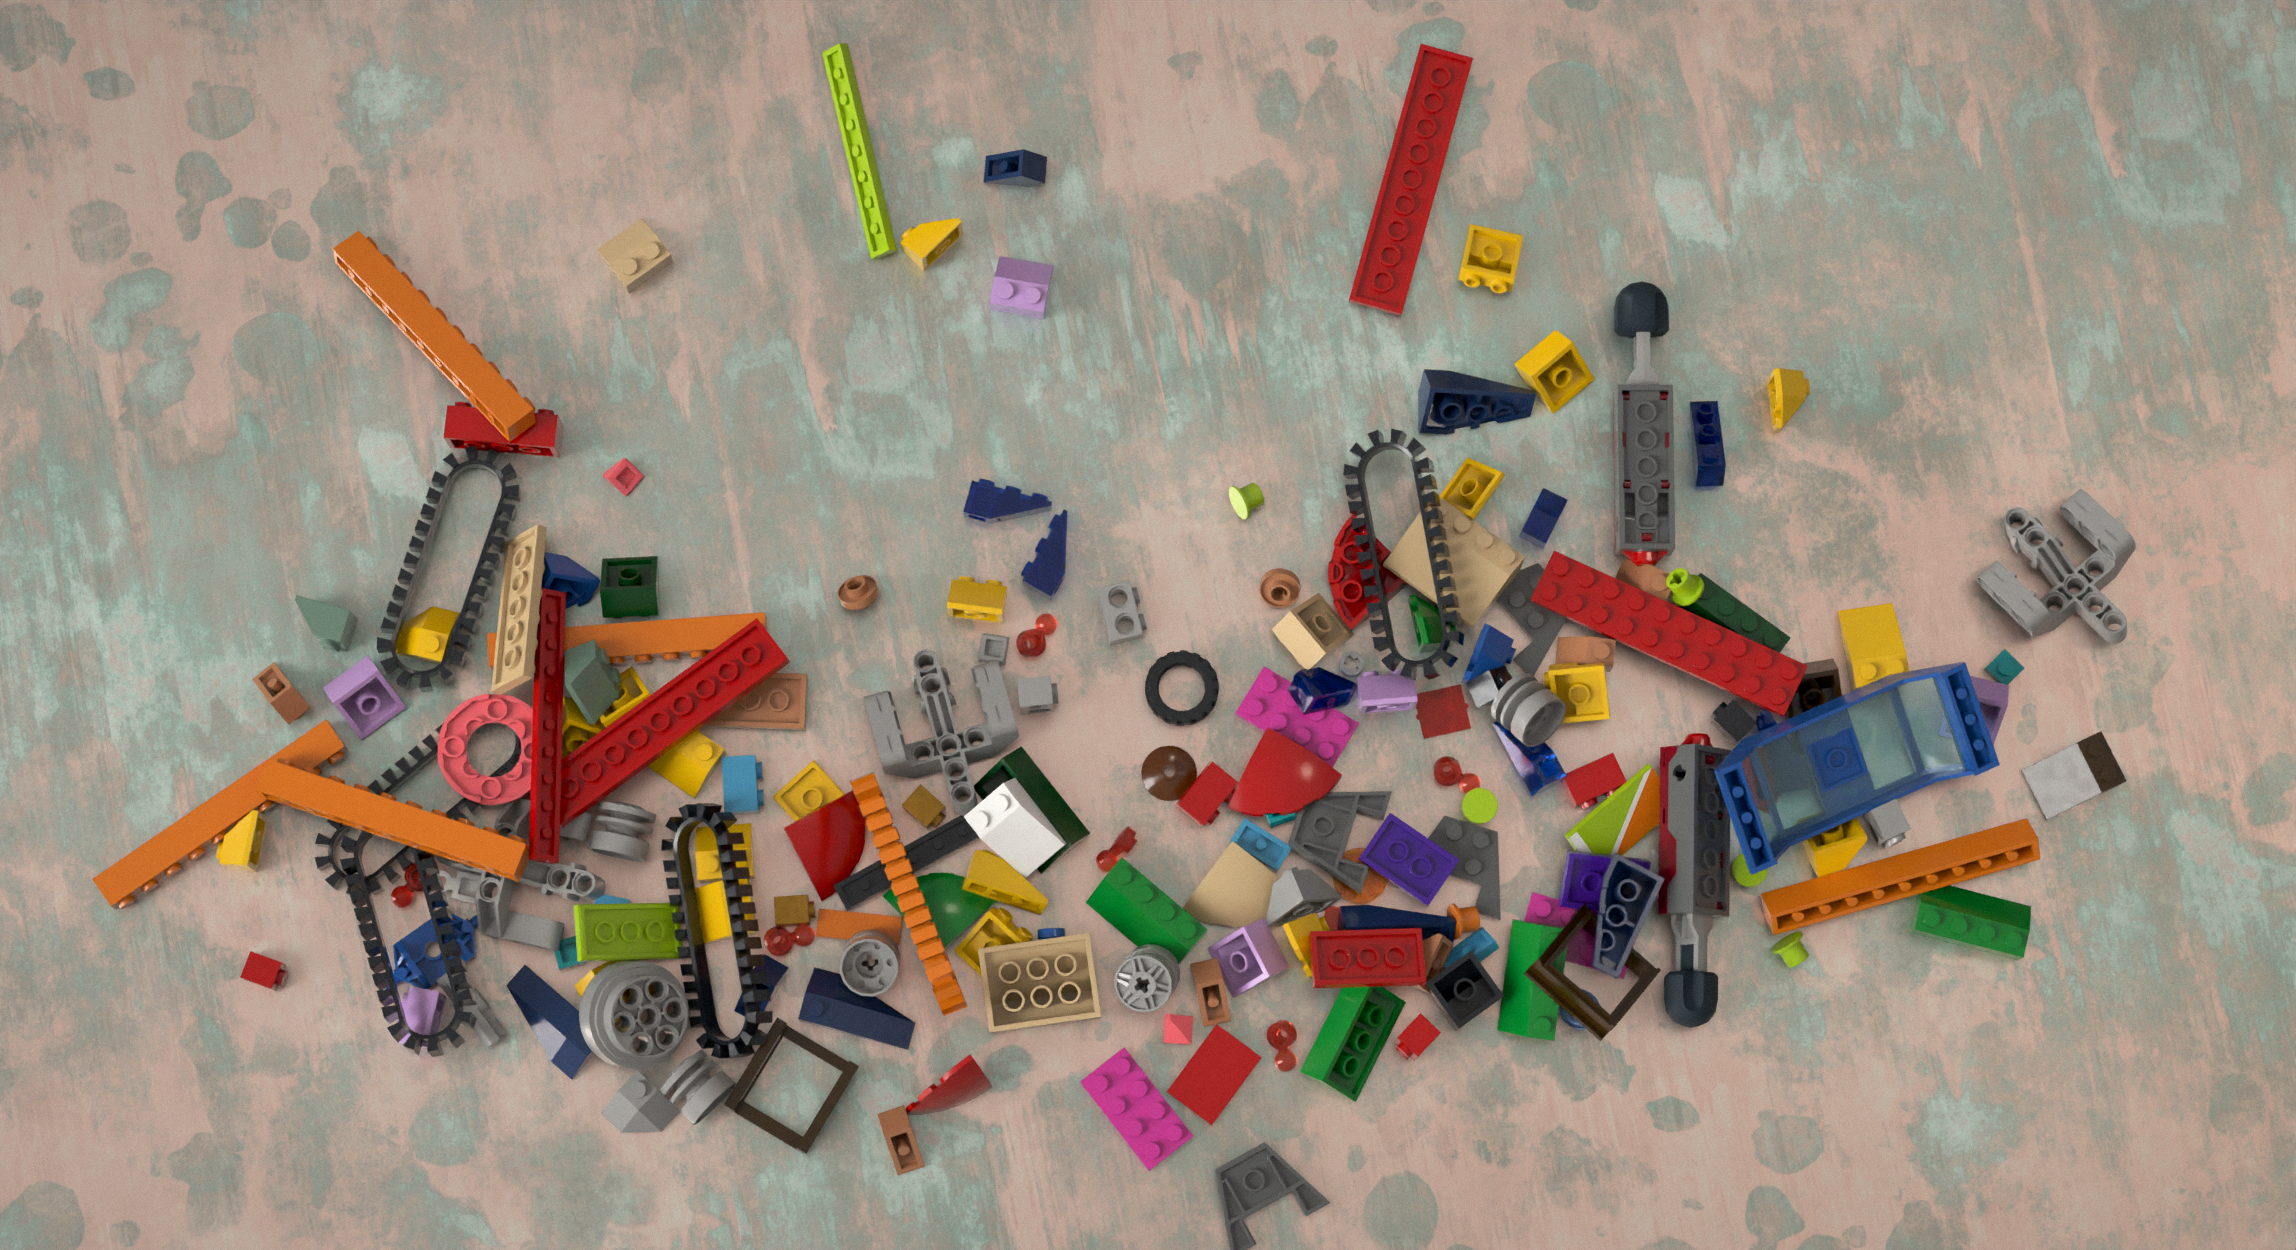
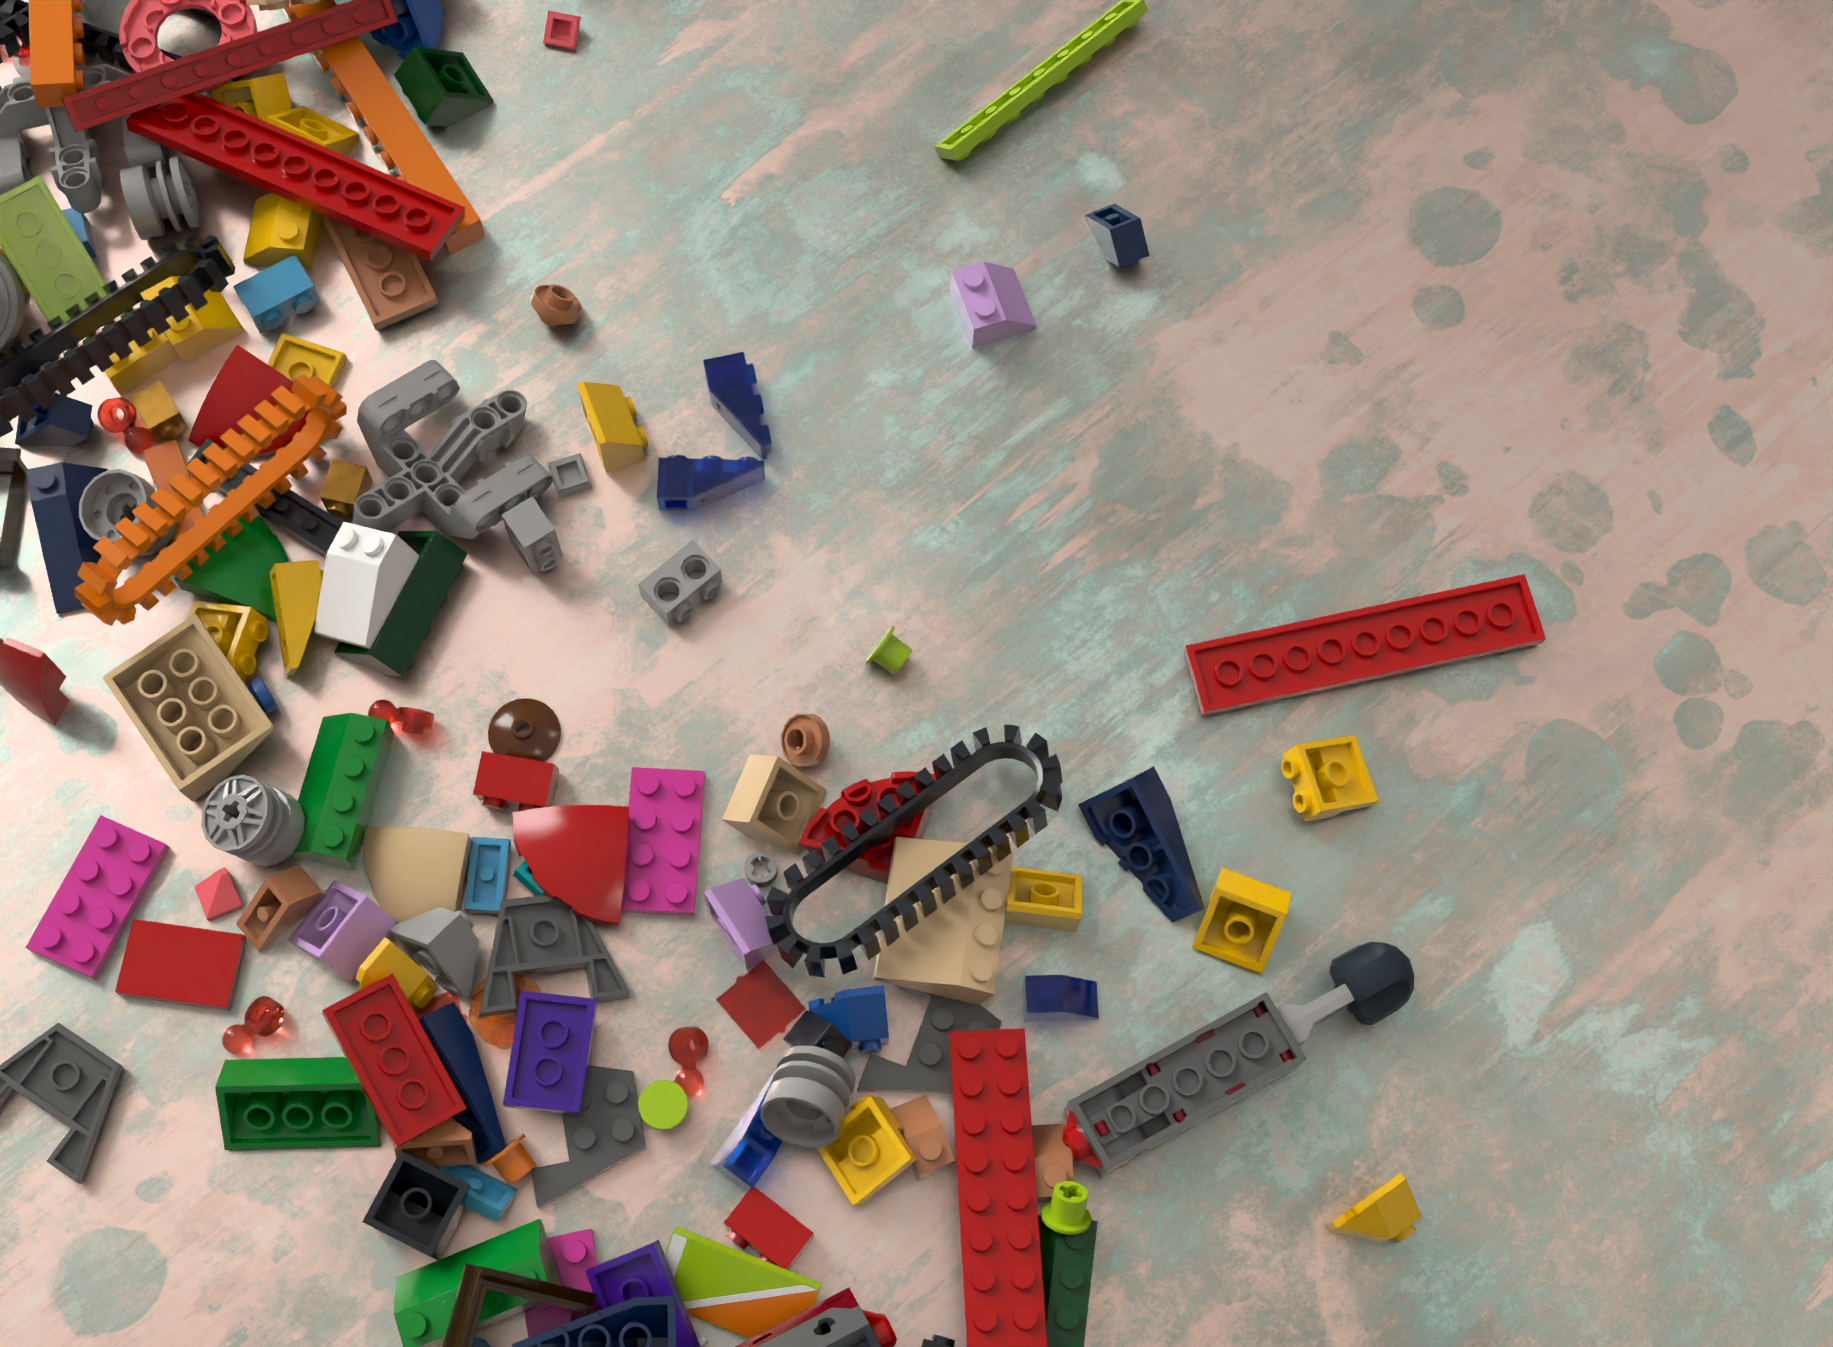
camera: 60 degrees right, 10 degrees down
sand green slope [565,639,622,725] -> none
yellow slope [900,218,963,271] -> none
clear red plate [1016,613,1057,657] -> none
black tyre [1145,650,1219,726] -> none
clear blue slope [1288,667,1358,715] -> none
red brick [1394,1013,1441,1061] -> none
green slope [1408,594,1457,653] -> none
clear blue slope [1690,401,1726,487] -> none

